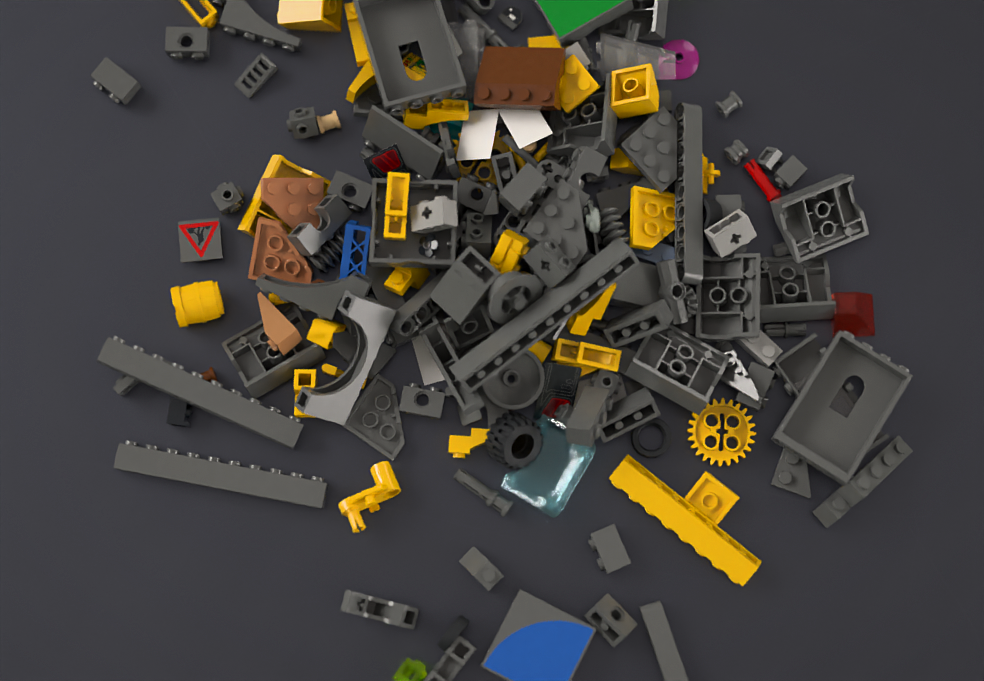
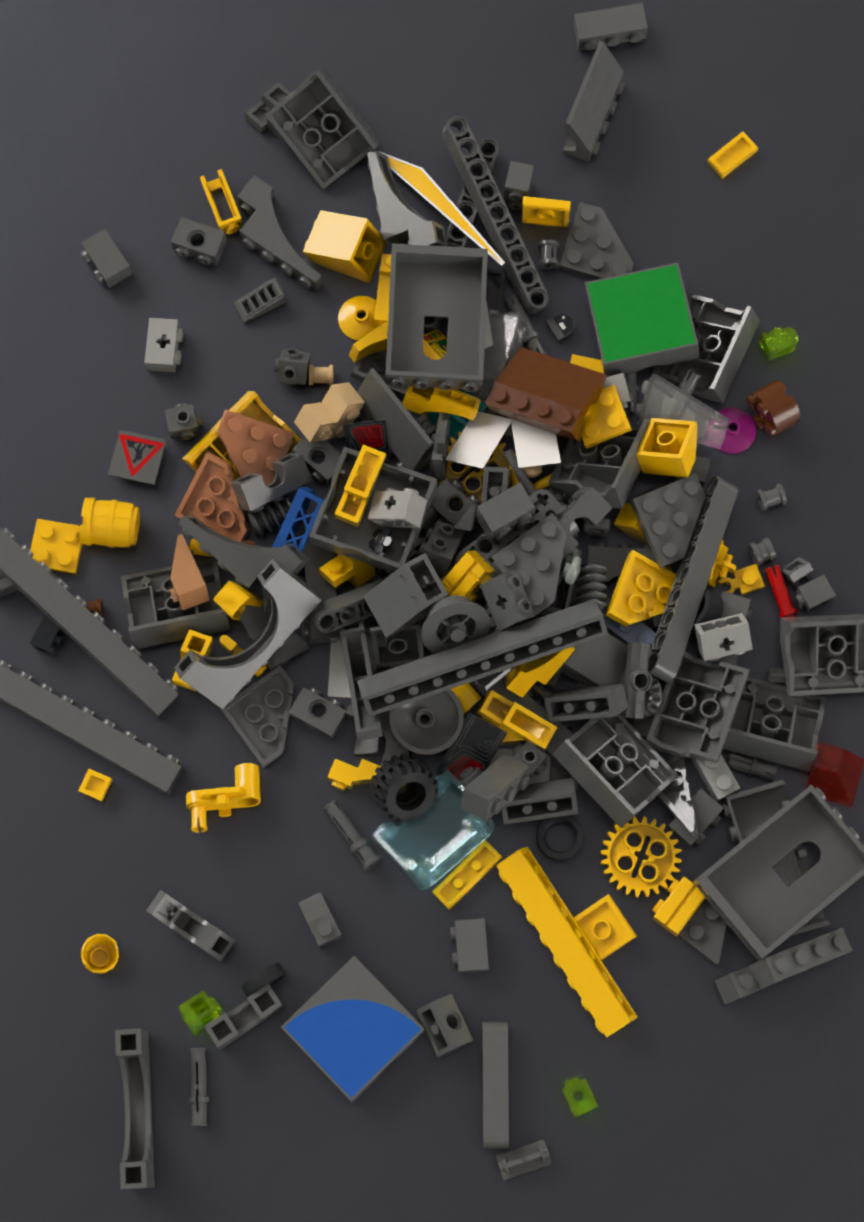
camera: 20 degrees right, 5 degrees down
none -> yellow plate [30,519,82,575]
none -> yellow plate [78,769,112,802]
none -> yellow hair [81,934,119,974]
none -> light grey brick [144,318,184,372]
none -> tan brick [294,382,365,442]
none -> yellow dish [338,296,379,341]
none -> yellow tile [432,840,503,910]
none -> clear neon green brick [561,1076,598,1118]
none -> yellow brick [652,876,705,937]
none -> yellow plate [718,564,765,596]
none -> reddish brown brick [746,380,801,437]

